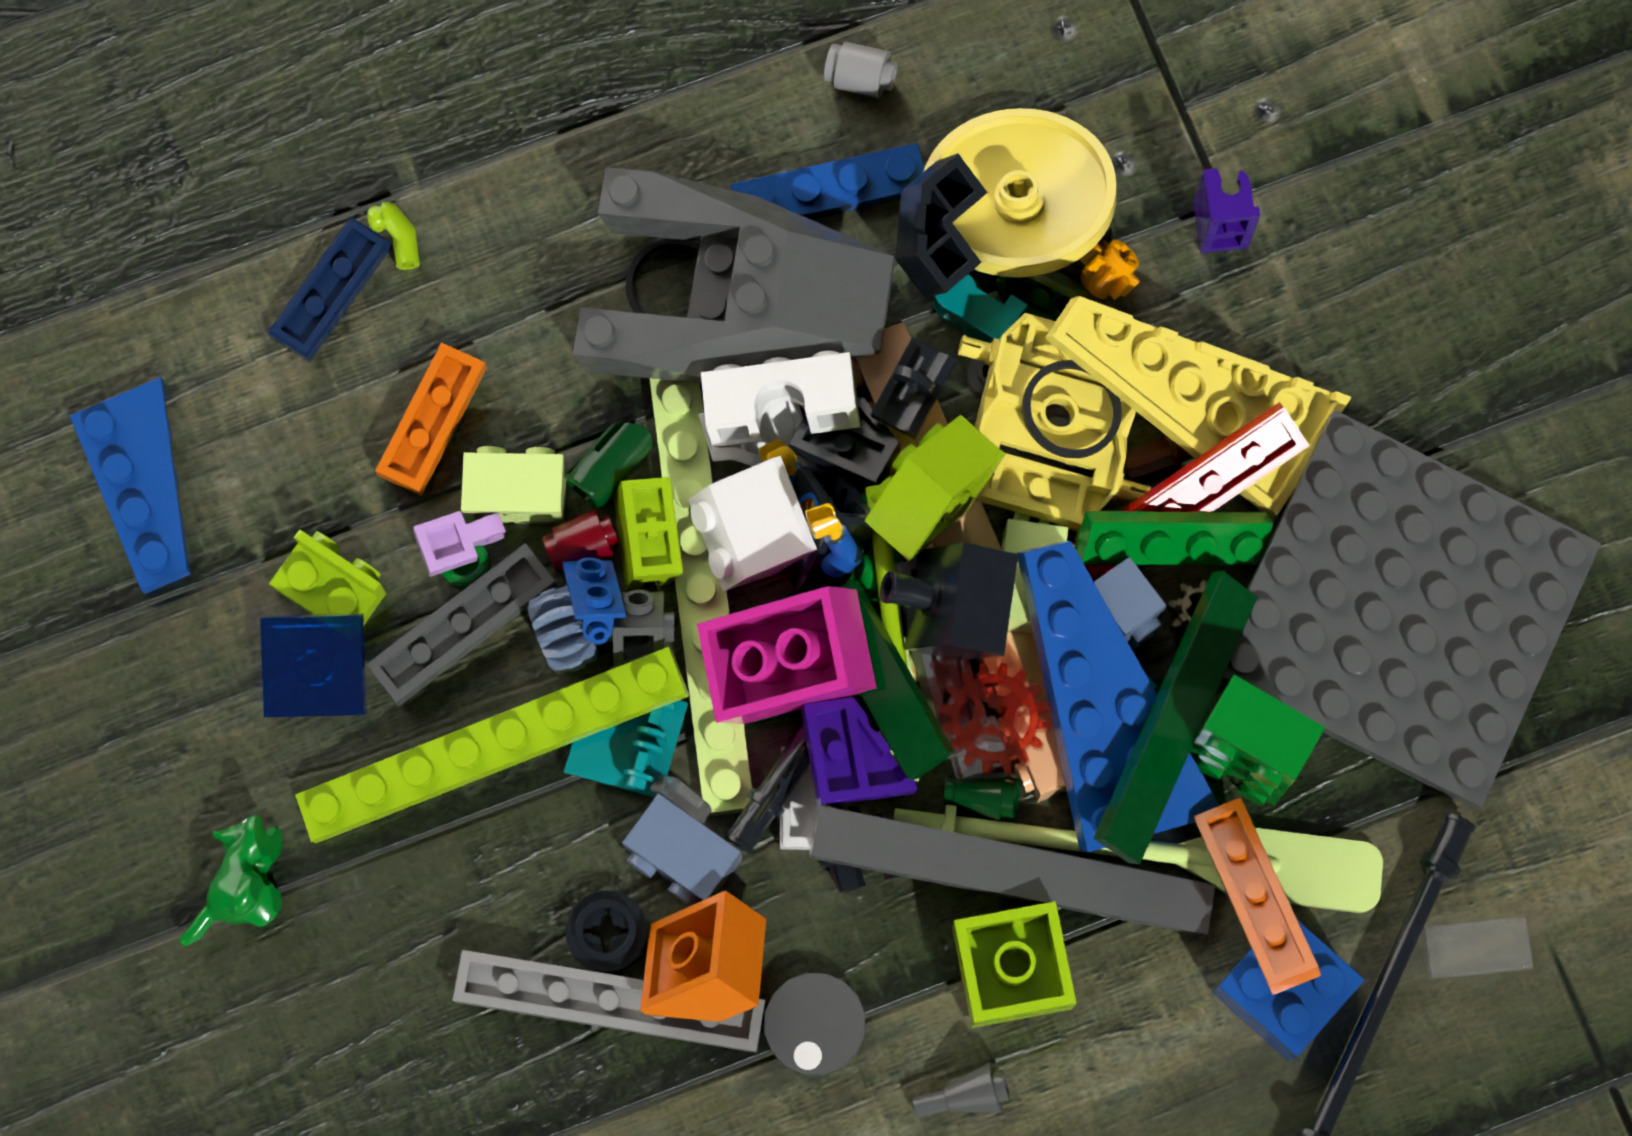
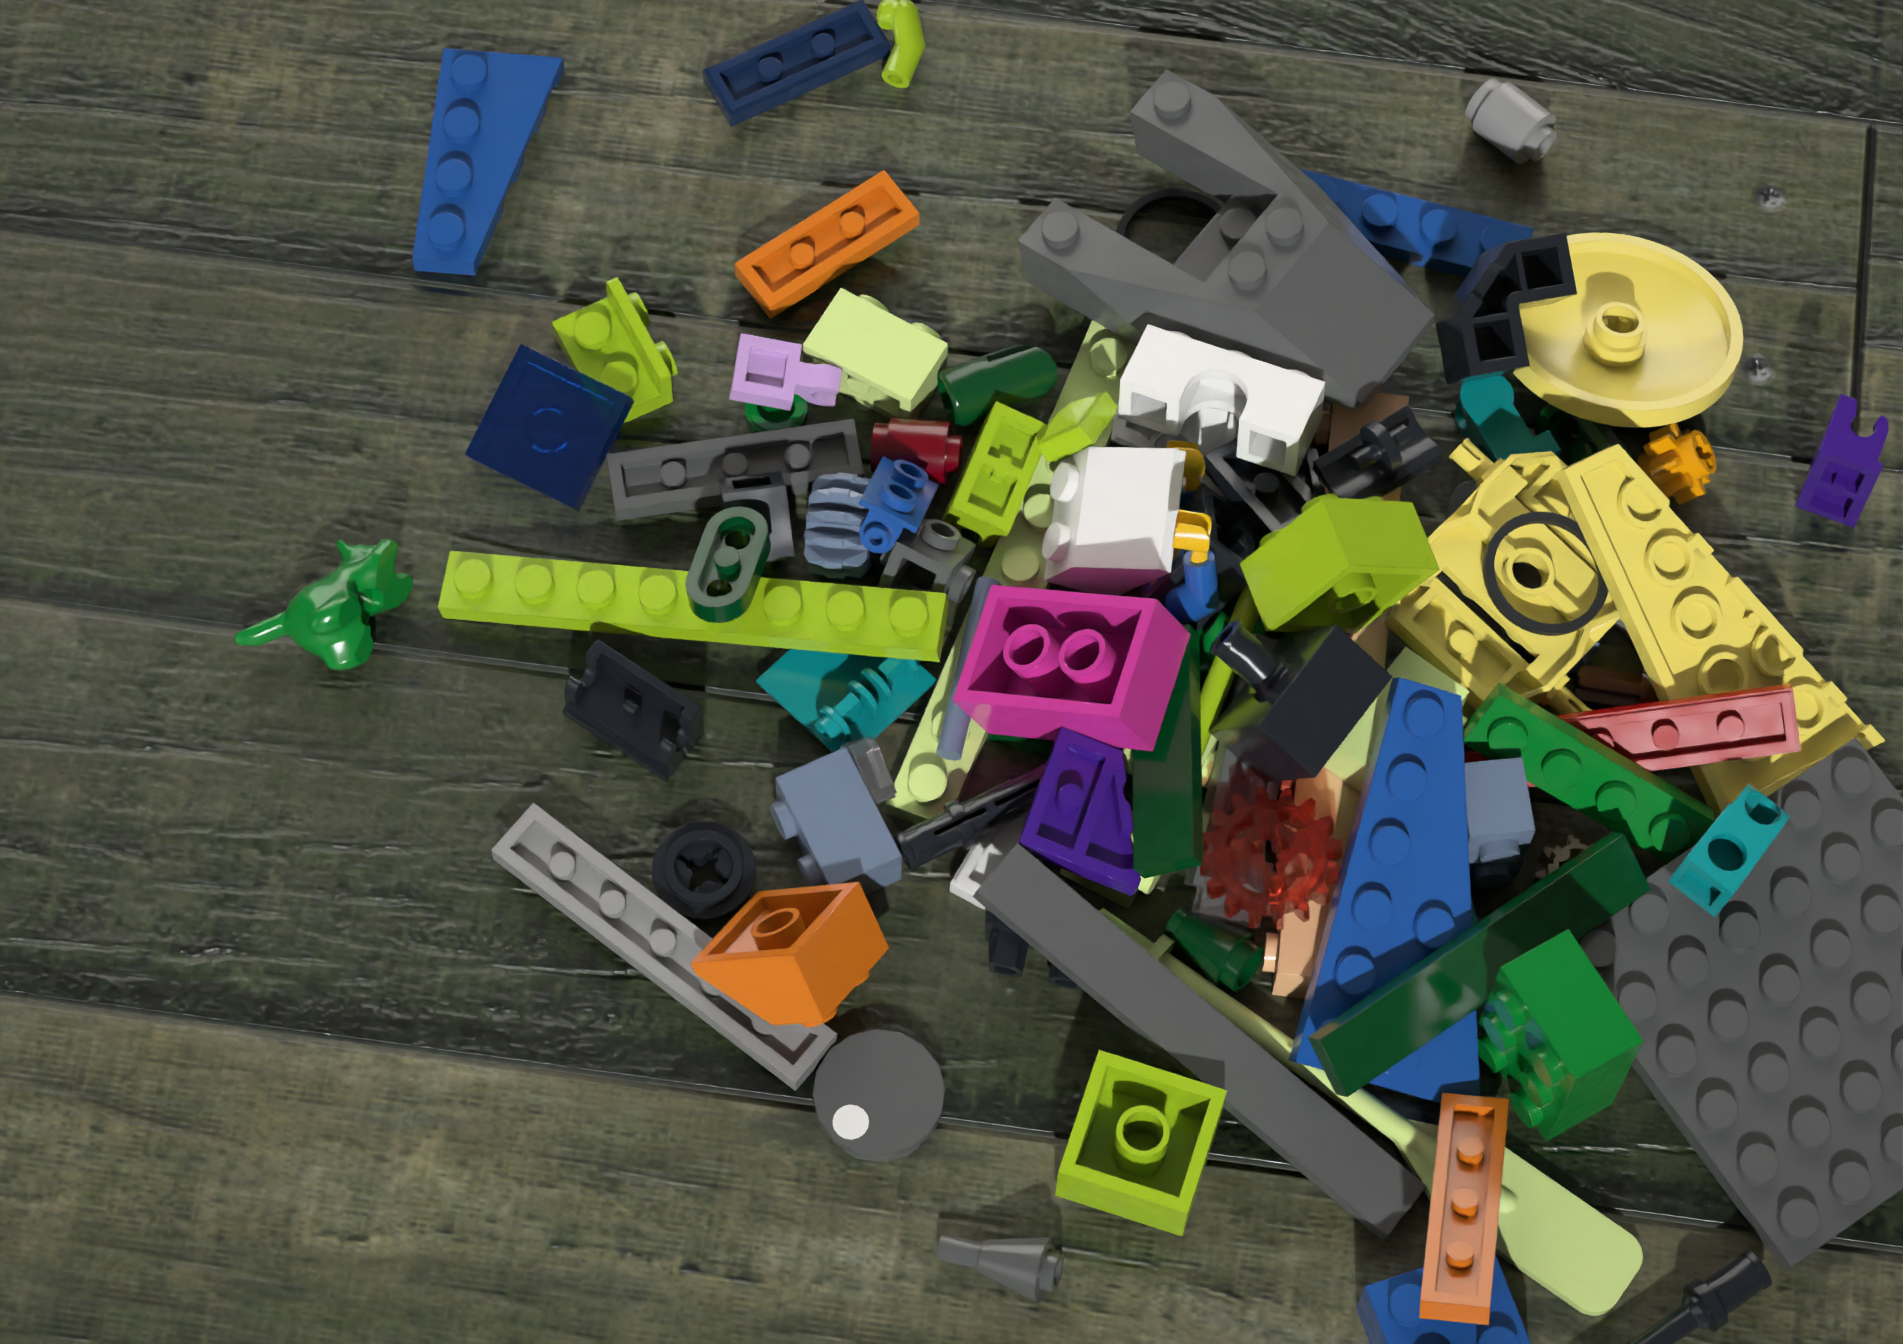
camera: 25 degrees right, 10 degrees down
none -> black hinge [563,639,704,783]
none -> dark green plate [685,507,771,623]
none -> black brick [718,471,795,572]
none -> sand blue bar [936,577,1002,761]
none -> lime tile [1036,390,1118,462]
none -> teal leg [1668,783,1791,918]

